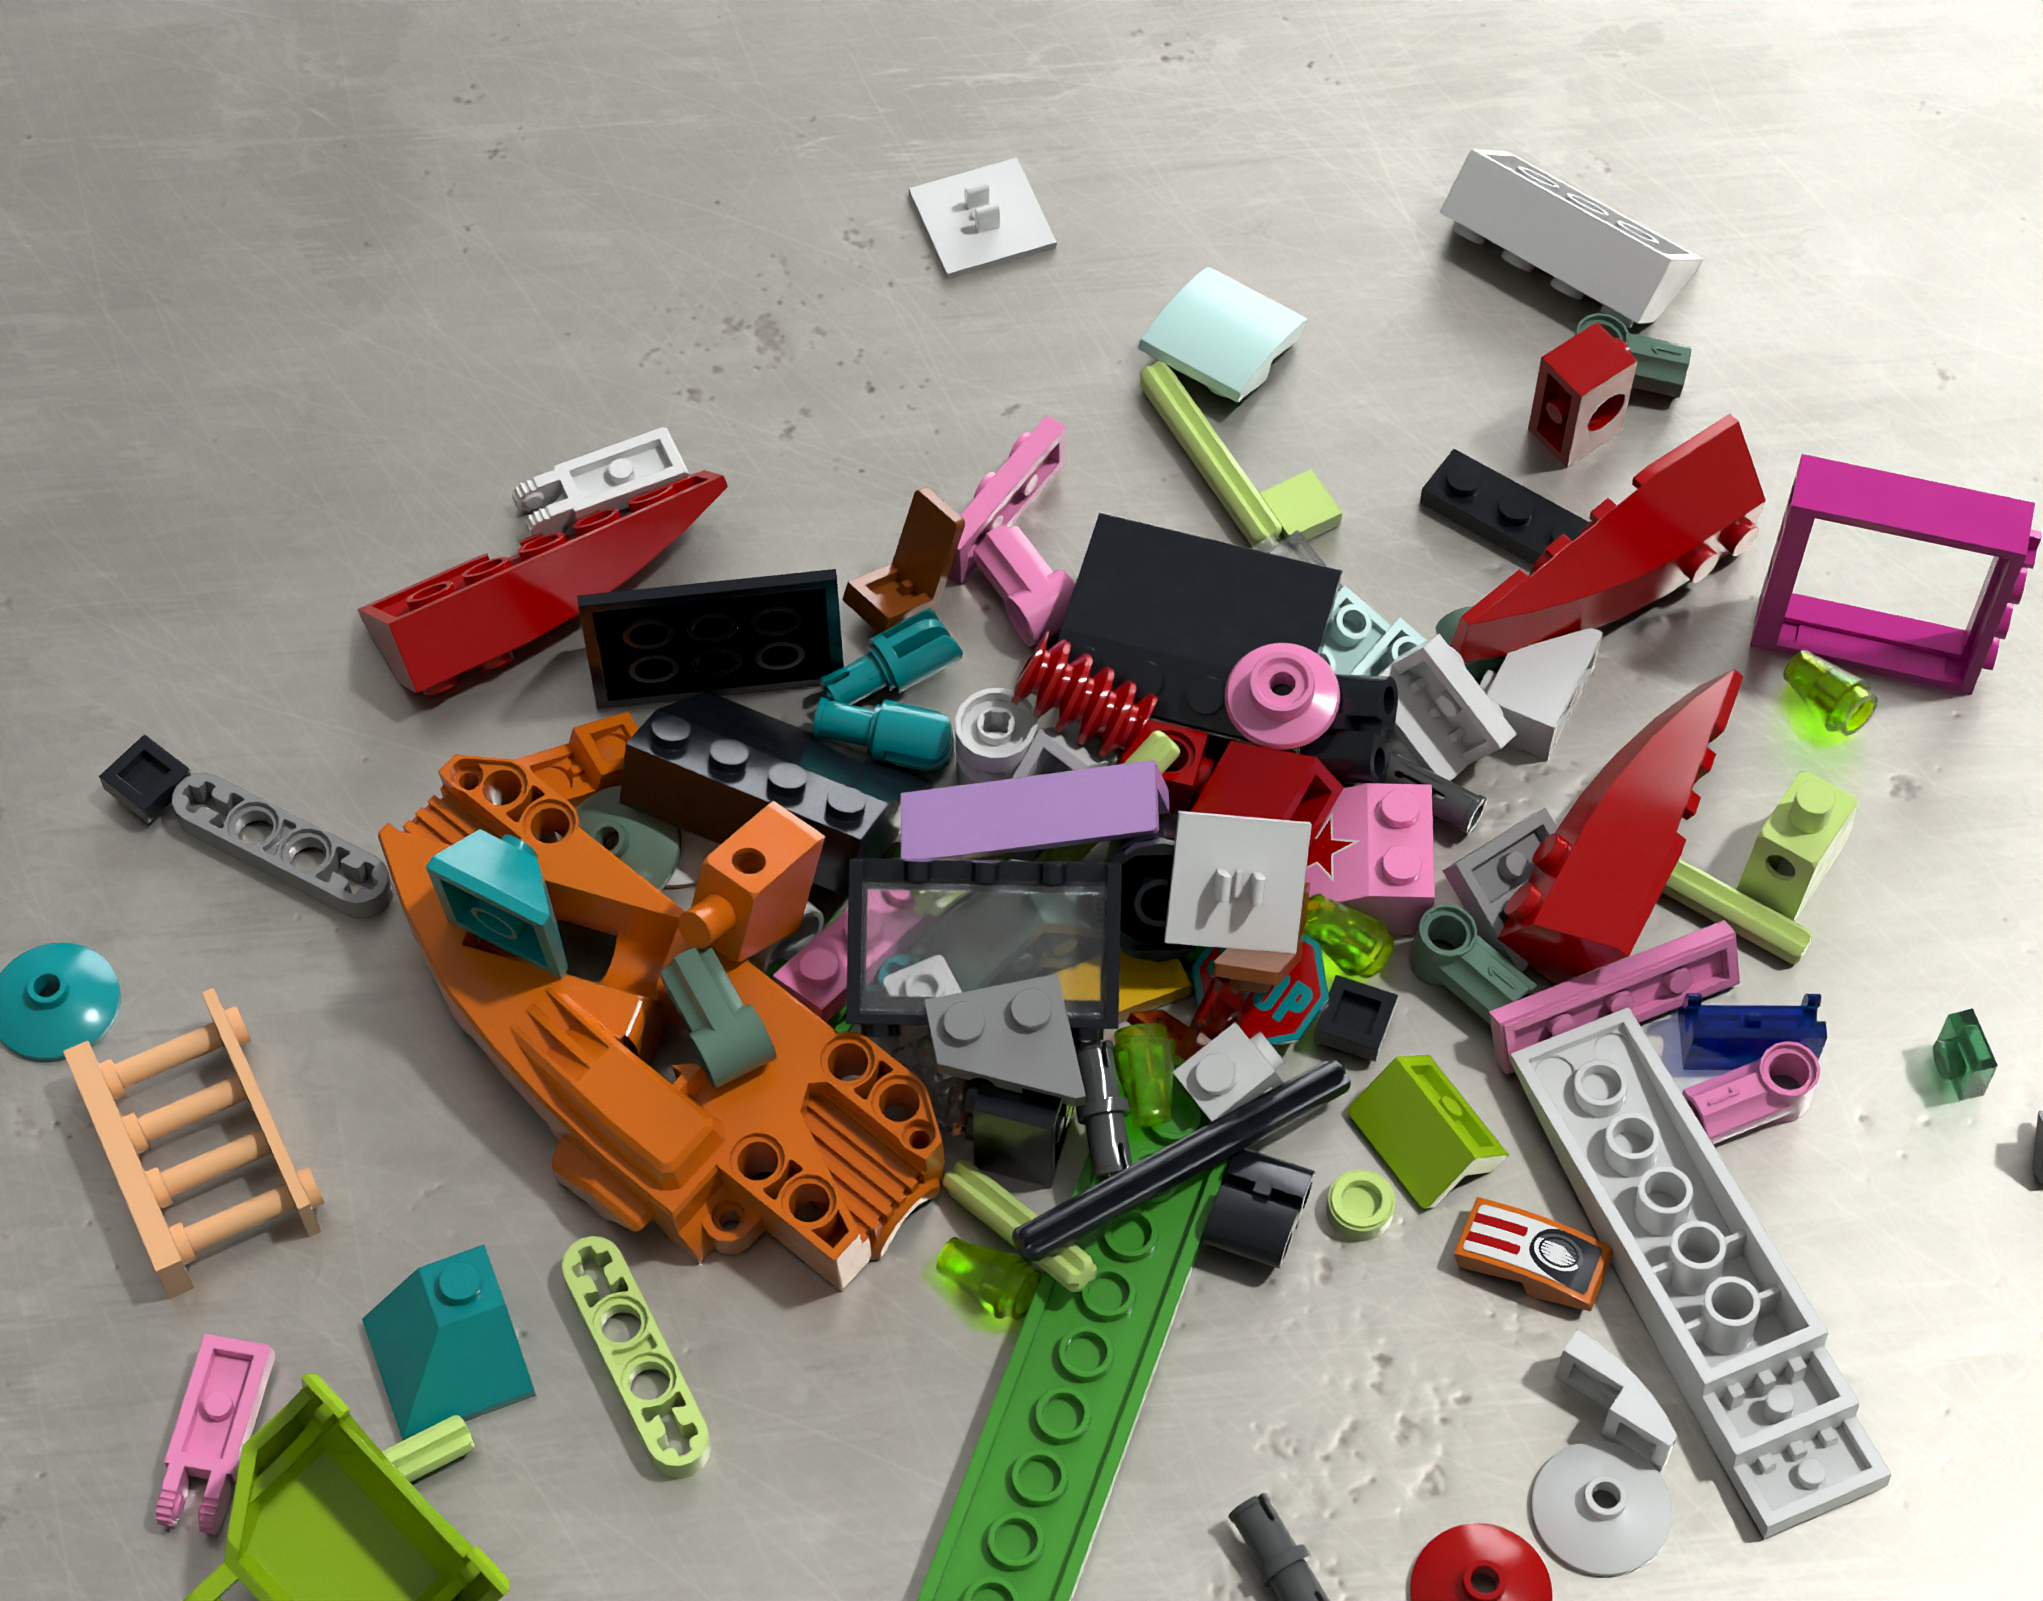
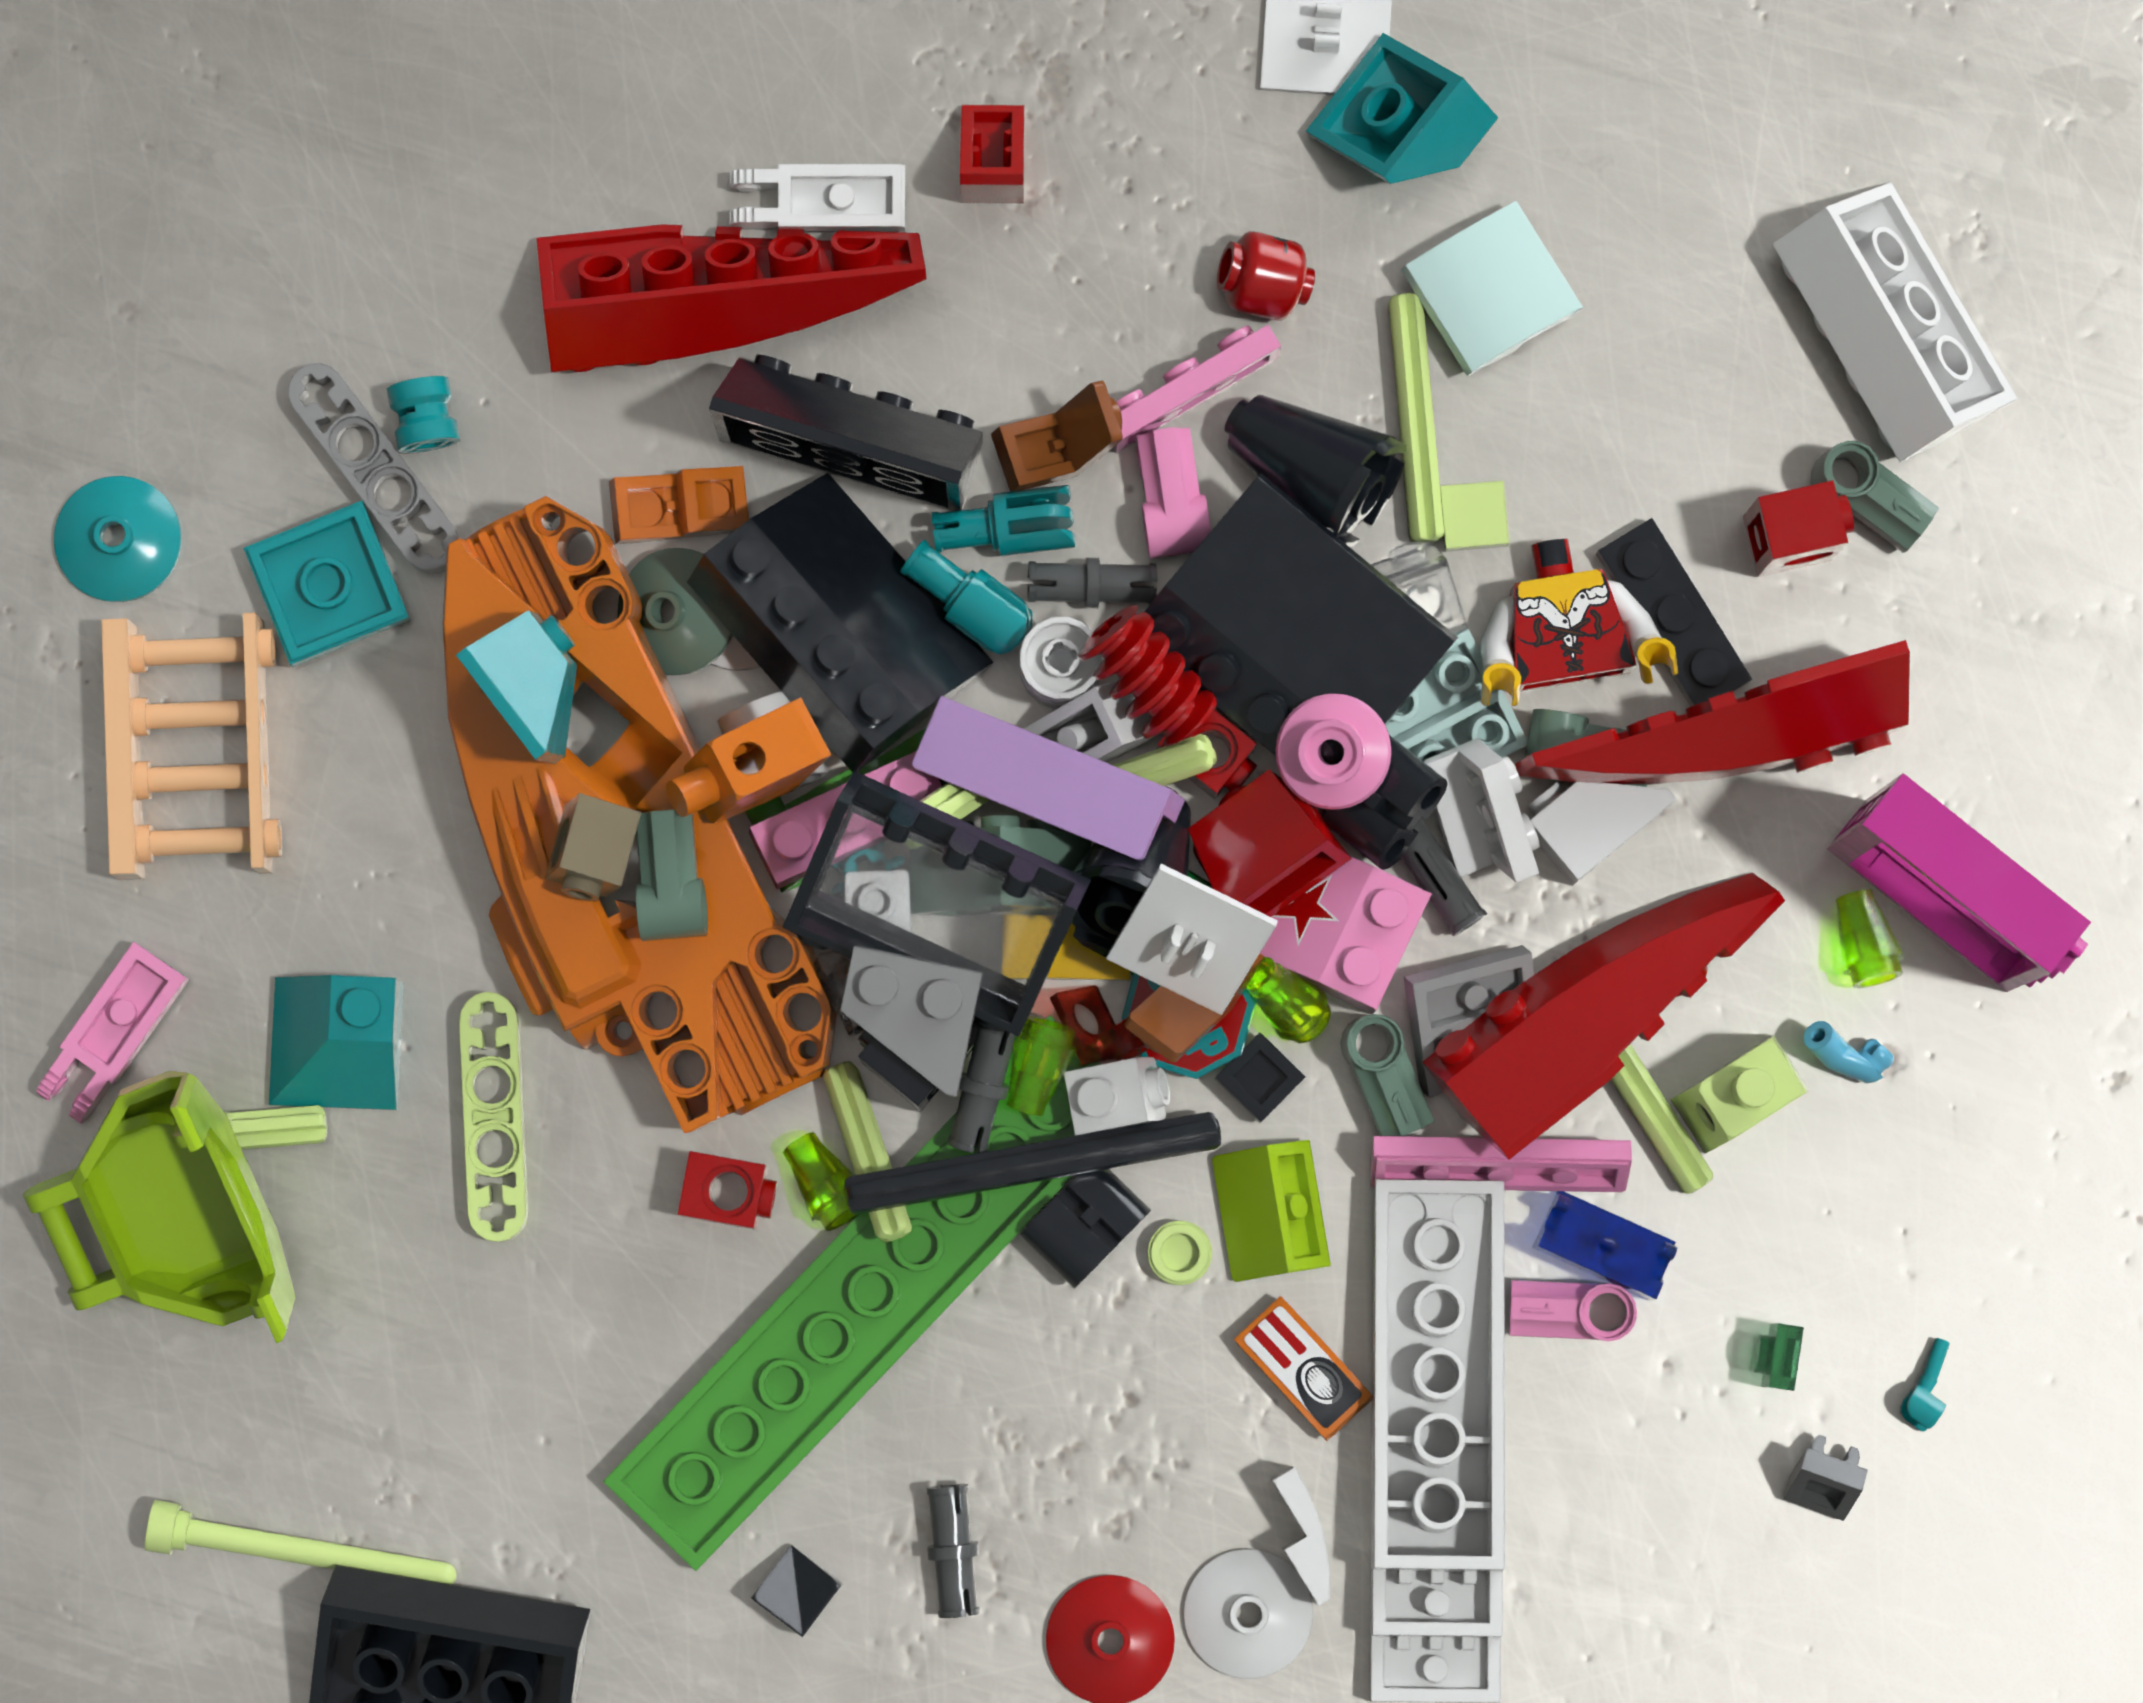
camera: 20 degrees right, 25 degrees up
black plate [99,734,192,824] -> none
none -> teal plate [243,500,411,668]
none -> teal wheel [386,376,460,453]
none -> dark tan brick [545,793,641,902]
none -> red brick [677,1151,777,1230]
none -> red slope [960,105,1024,204]
none -> dark grey pin [1027,557,1157,609]
none -> red head [1217,231,1315,321]
none -> black cone [1224,395,1407,548]
none -> teal slope [1306,33,1498,184]
none -> torso [1480,539,1678,706]
none -> medium azure arm [1803,1021,1894,1084]

